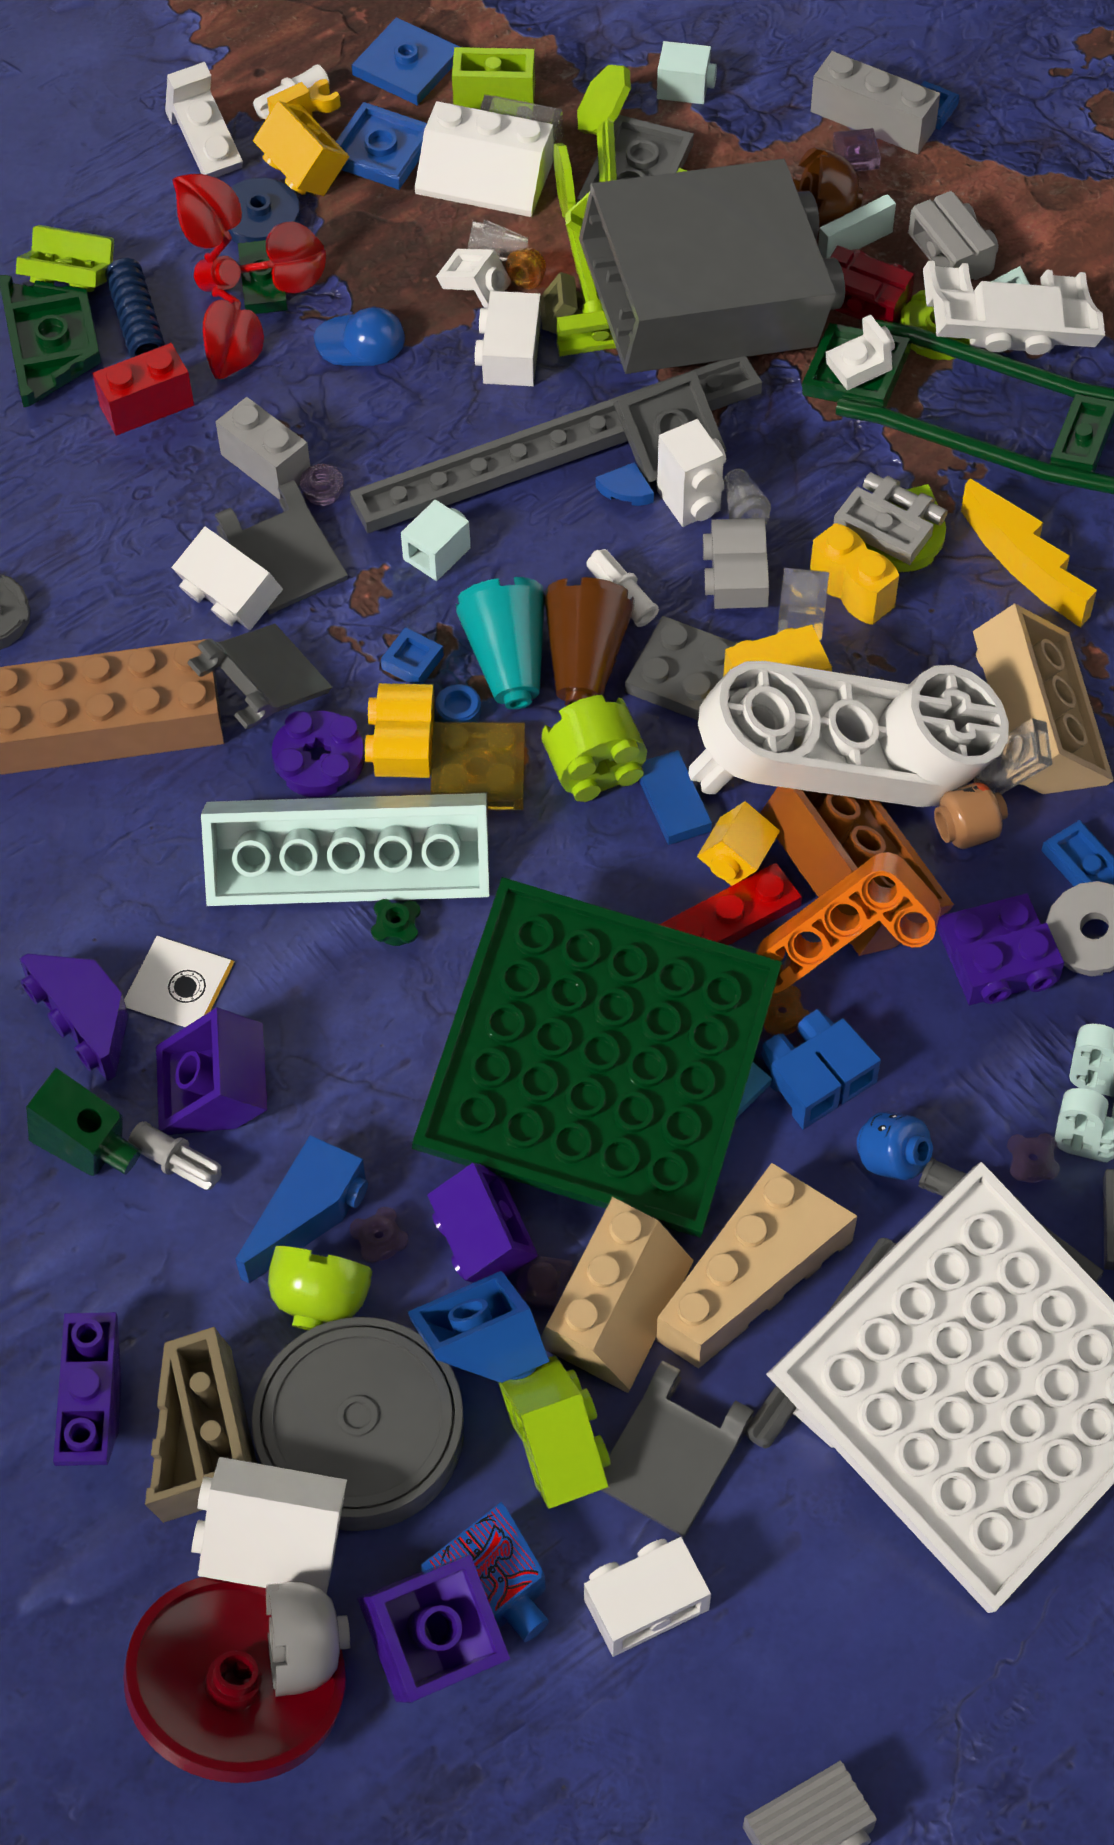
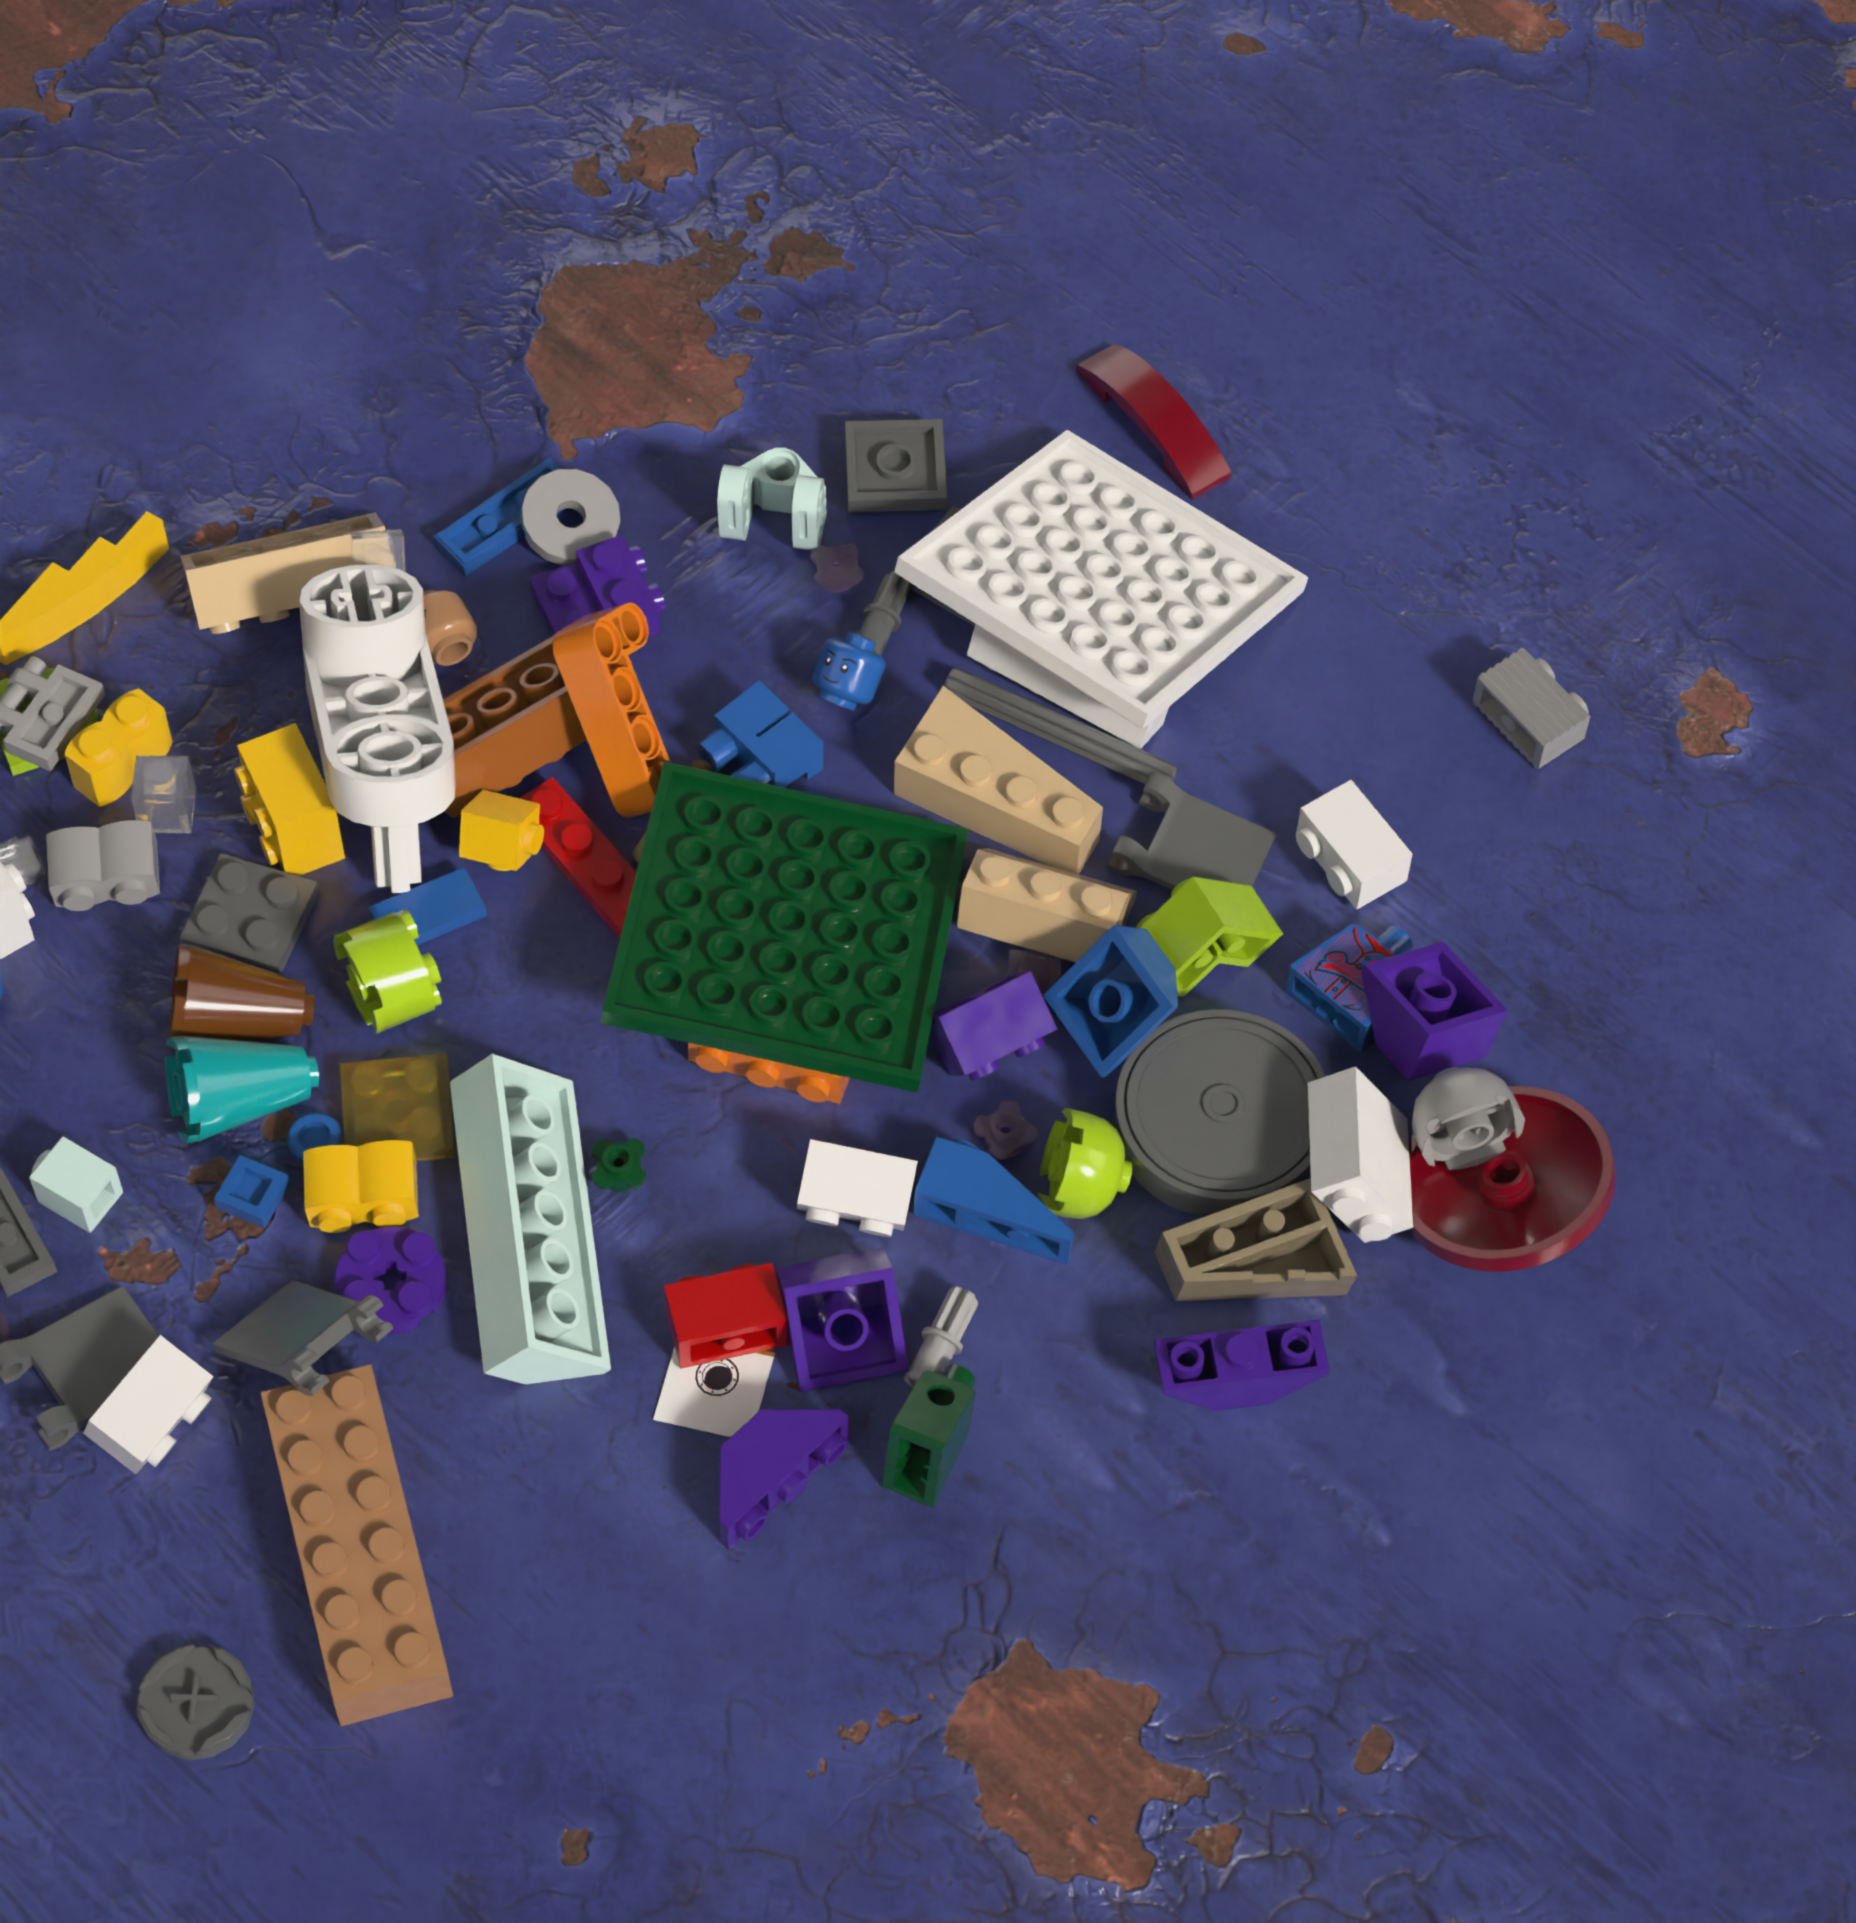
camera: 100 degrees left, 0 degrees up
white axle [586,549,659,627] -> none
none -> red brick [664,1263,788,1369]
none -> white brick [797,1139,918,1237]

